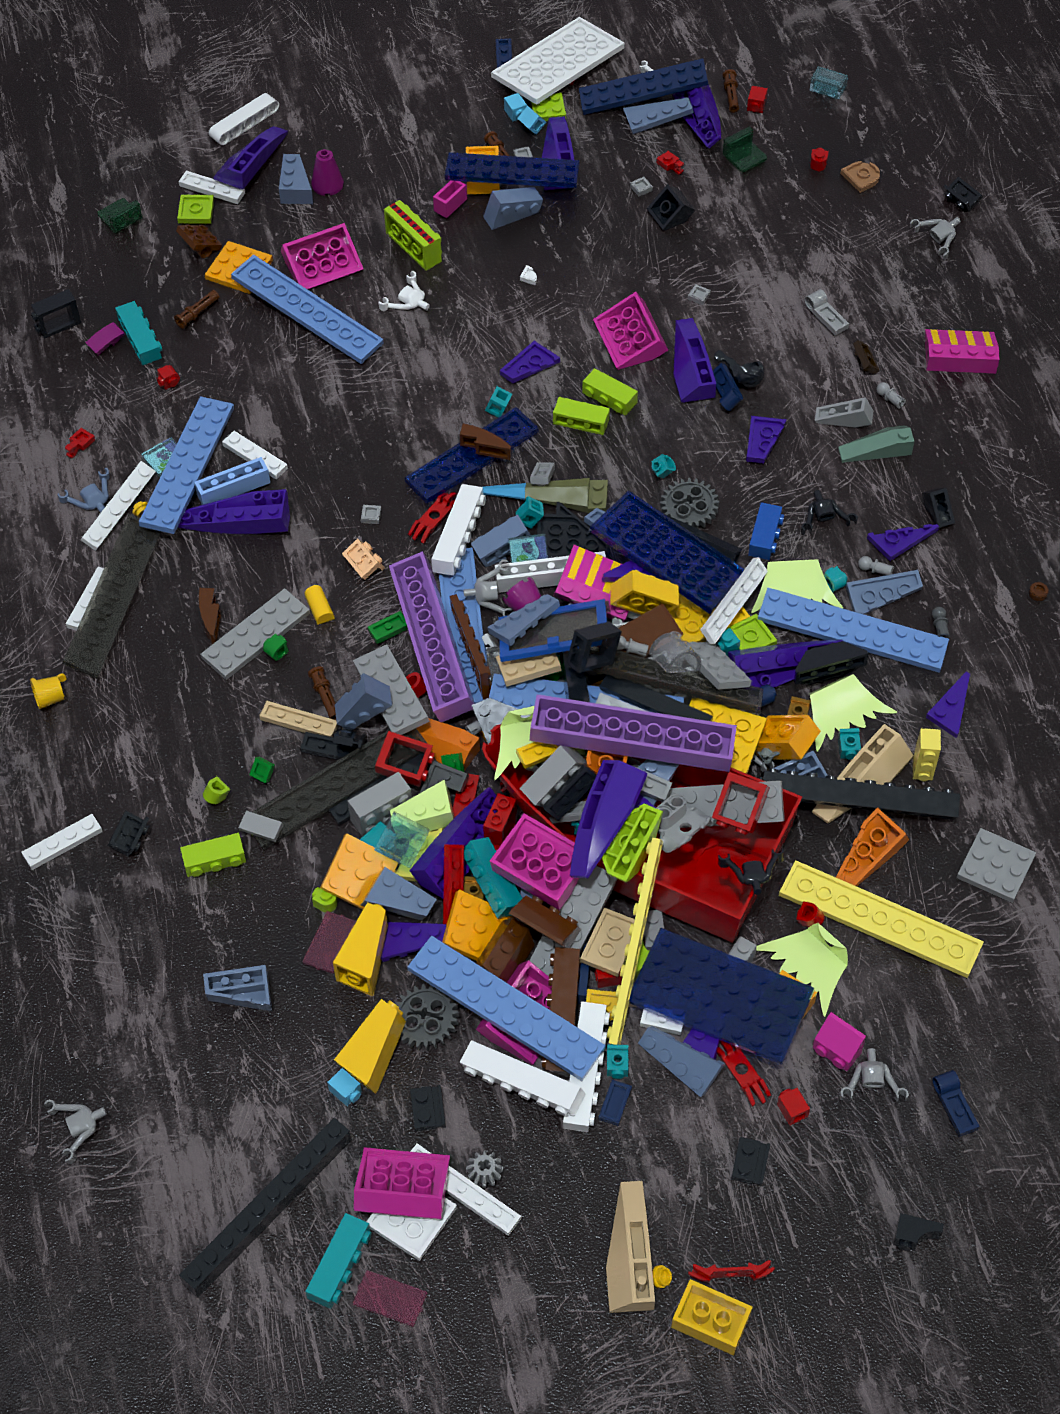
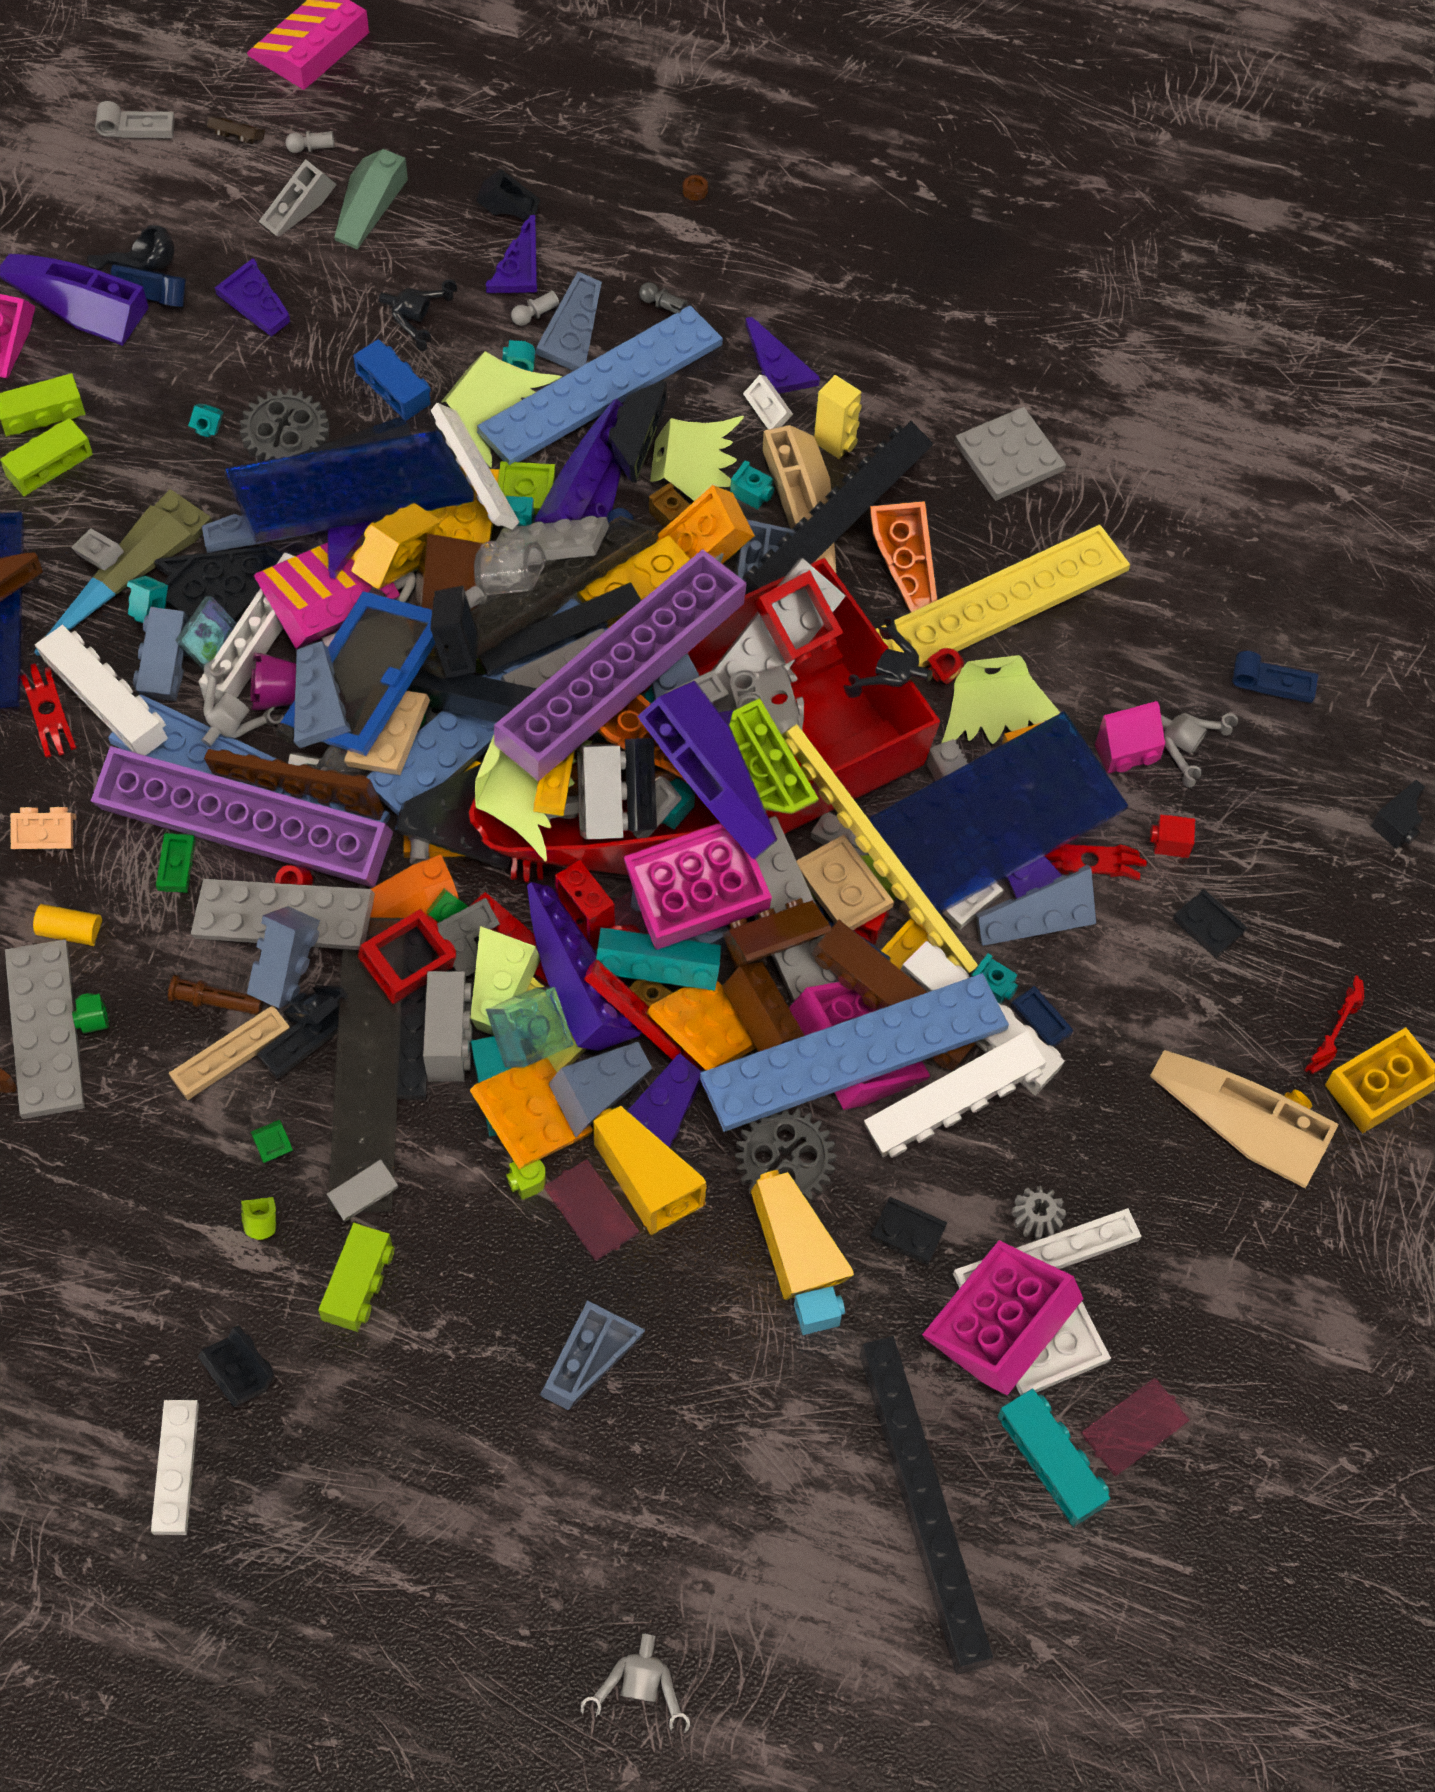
camera: 60 degrees left, 5 degrees up
none -> white plate [743,375,793,430]

